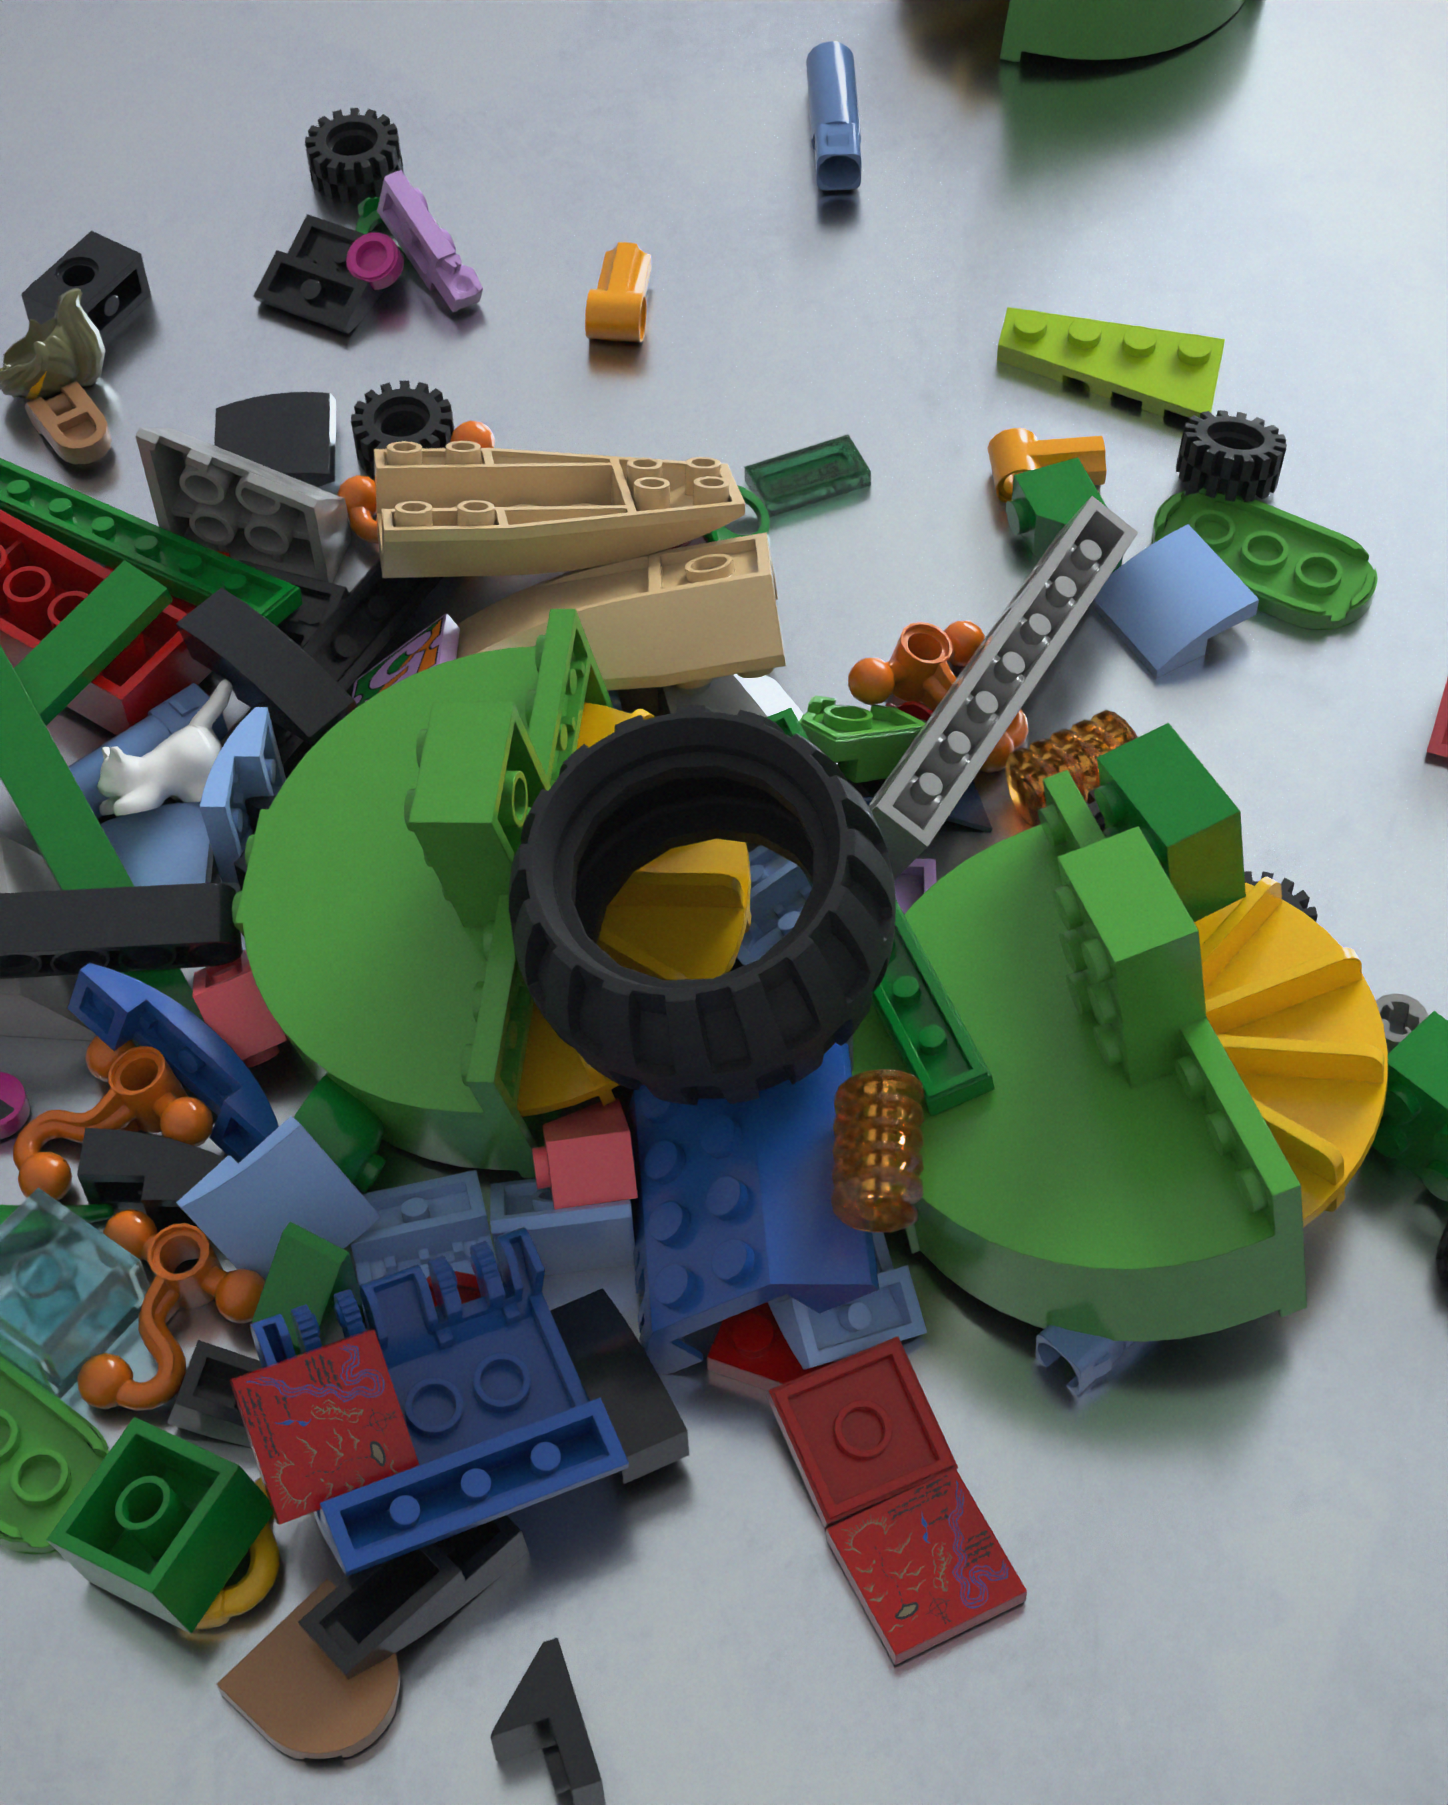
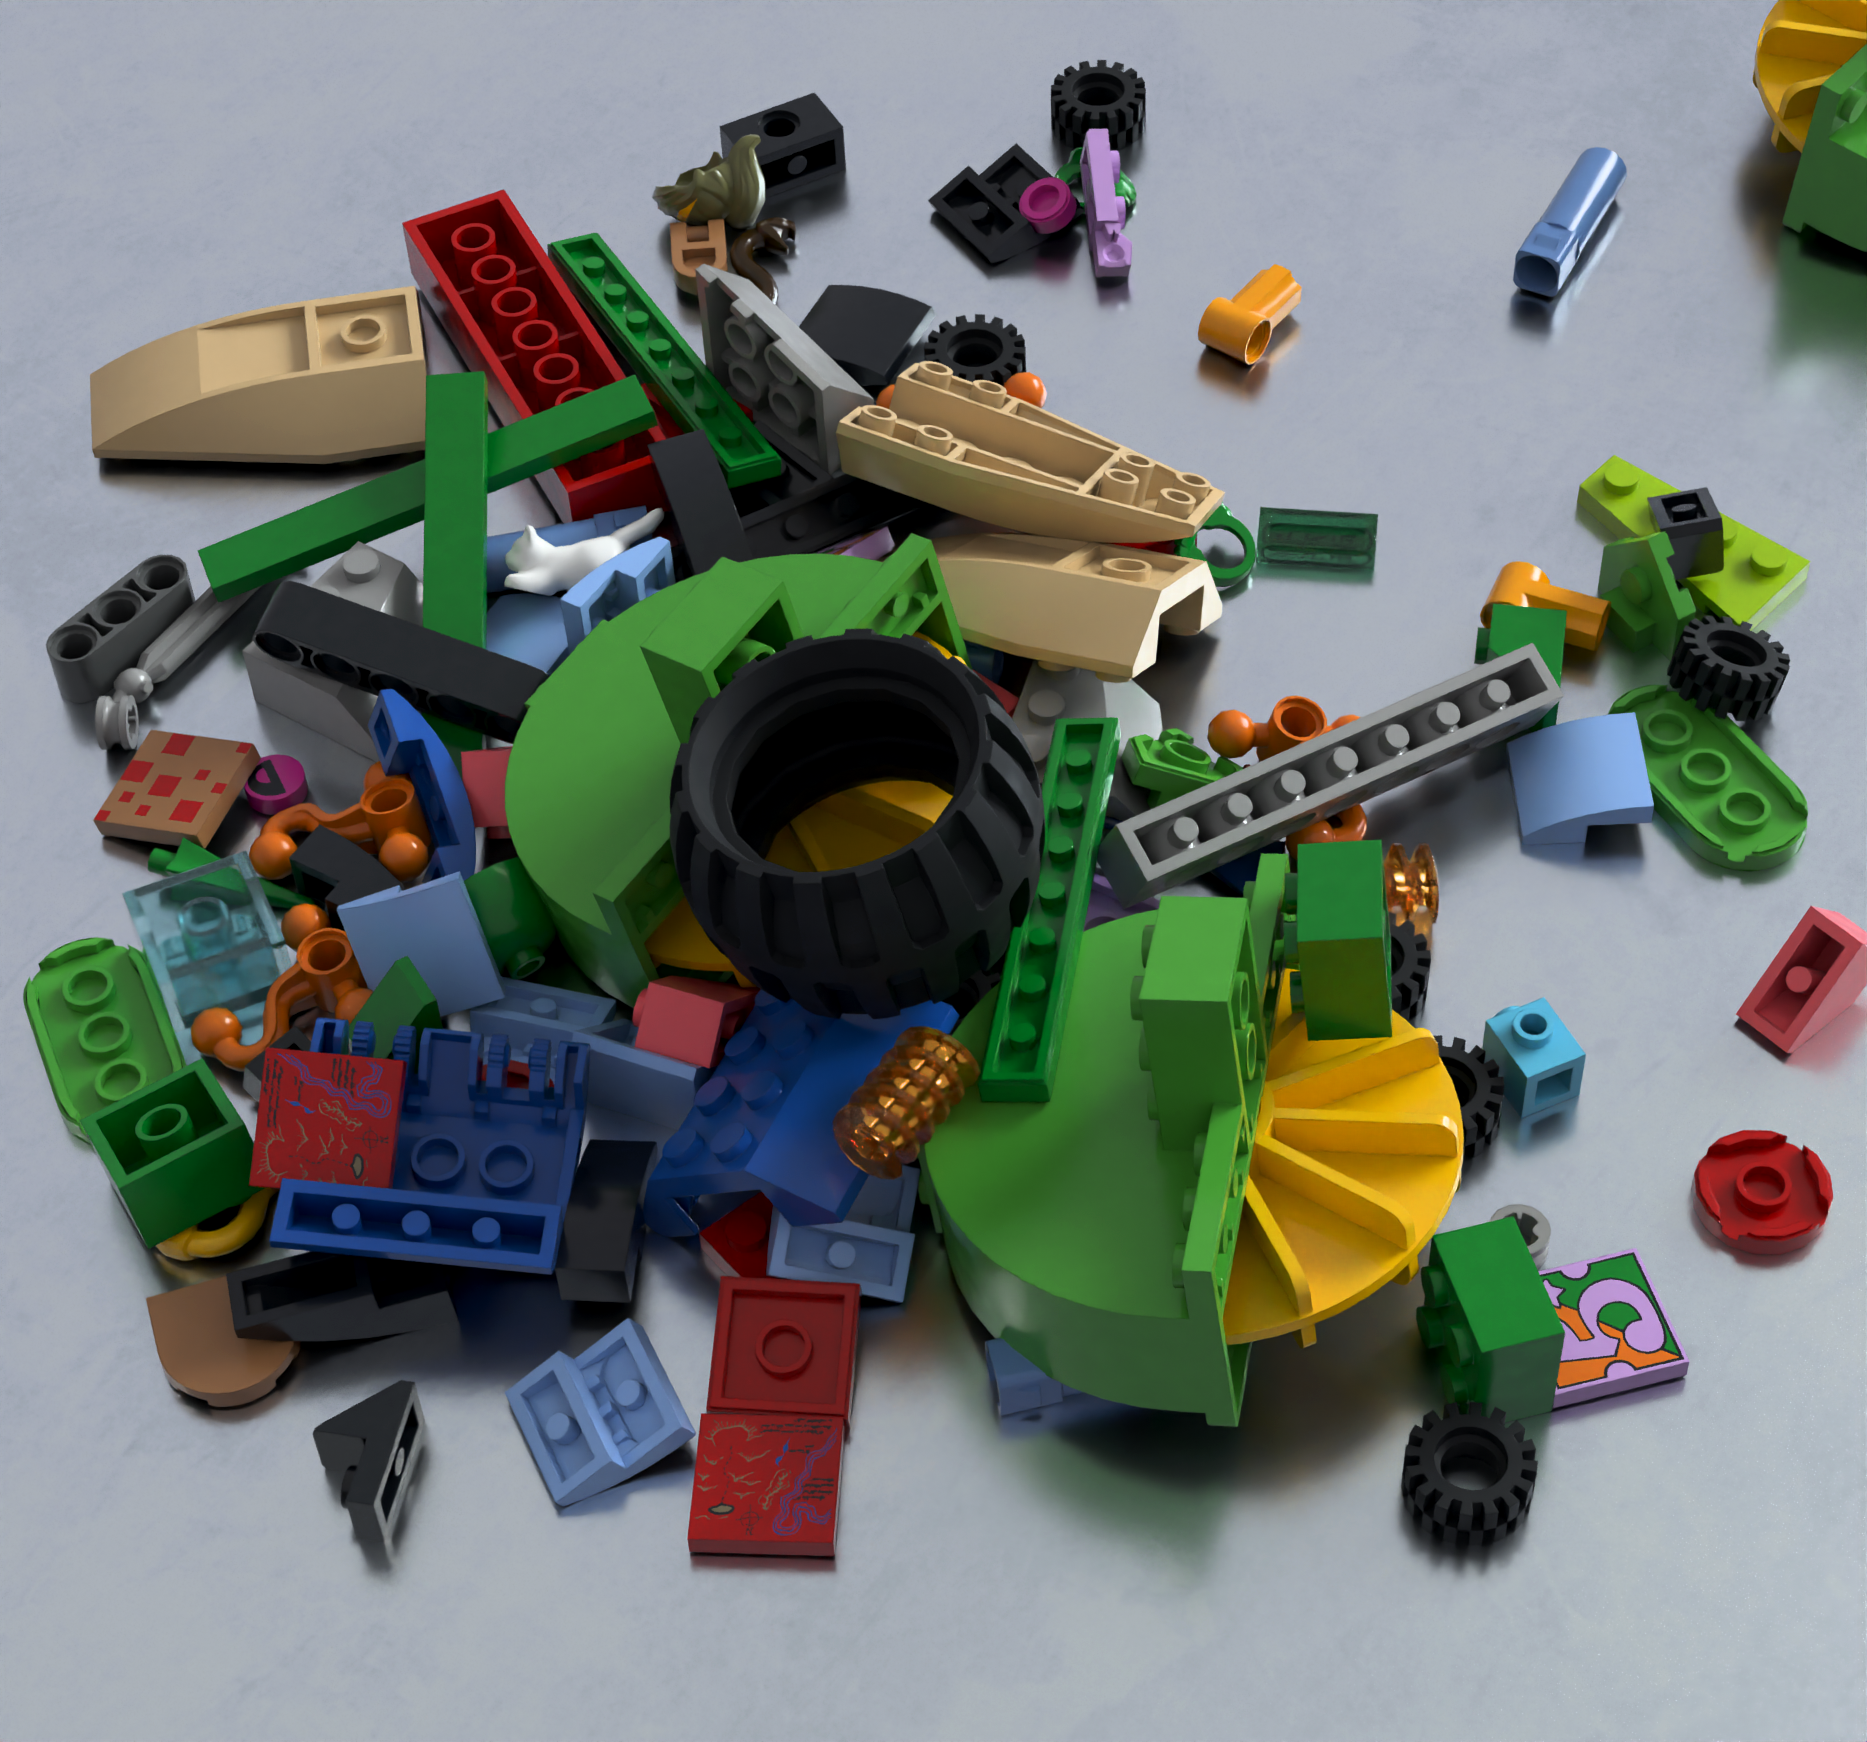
camera: 30 degrees right, 5 degrees down
none -> light blue slope [505,1318,697,1507]
none -> dark brown animal [730,217,797,305]
none -> medium azure brick [1482,997,1586,1119]
none -> bright green plate [1598,531,1696,662]
none -> black slope [1647,487,1724,580]

